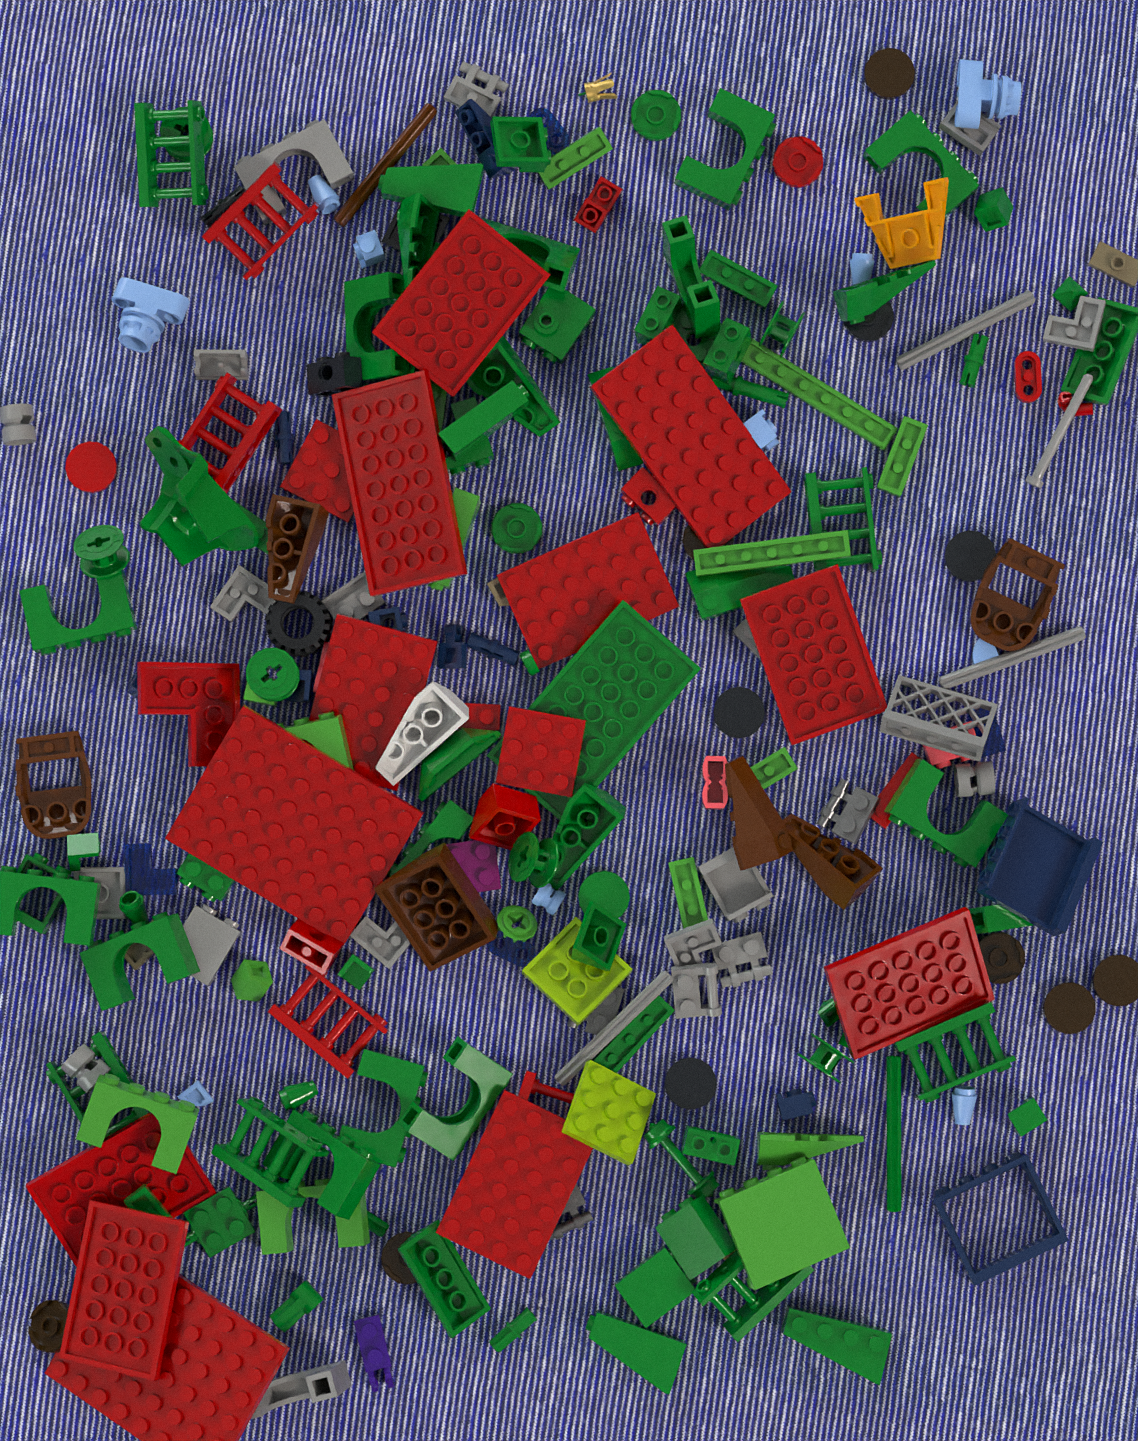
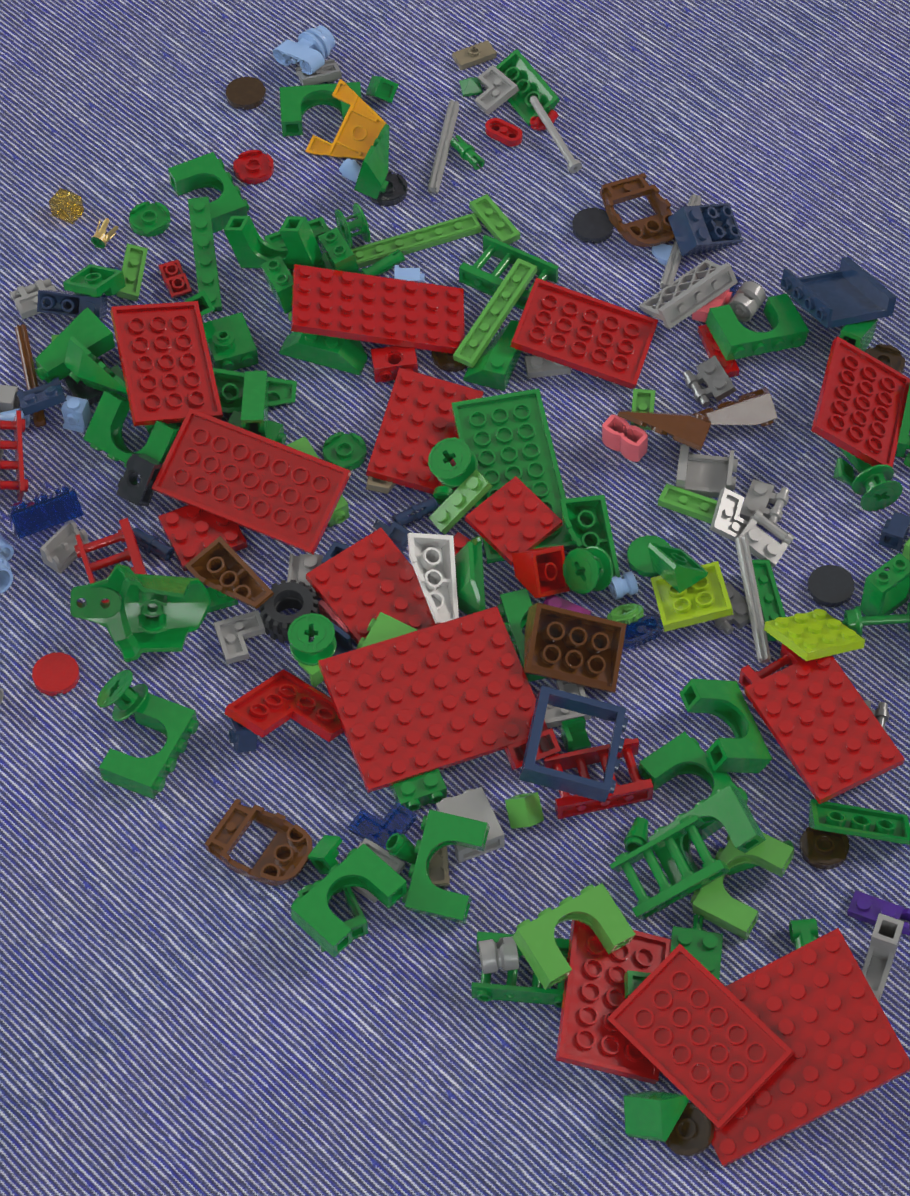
camera: 50 degrees left, 30 degrees down
black tile [713,687,765,739] -> none
none -> clear blue slope [7,485,84,539]
none -> dark blue plate [17,377,67,416]
none -> clear yellow brick [49,188,84,224]
none -> green plate [188,197,222,312]
none -> green piece [428,437,478,488]
none -> bright green plate [429,469,493,535]
none -> dark blue window [519,686,628,802]
none -> green slope [624,1090,689,1142]
none -> dark blue slope [668,203,743,256]

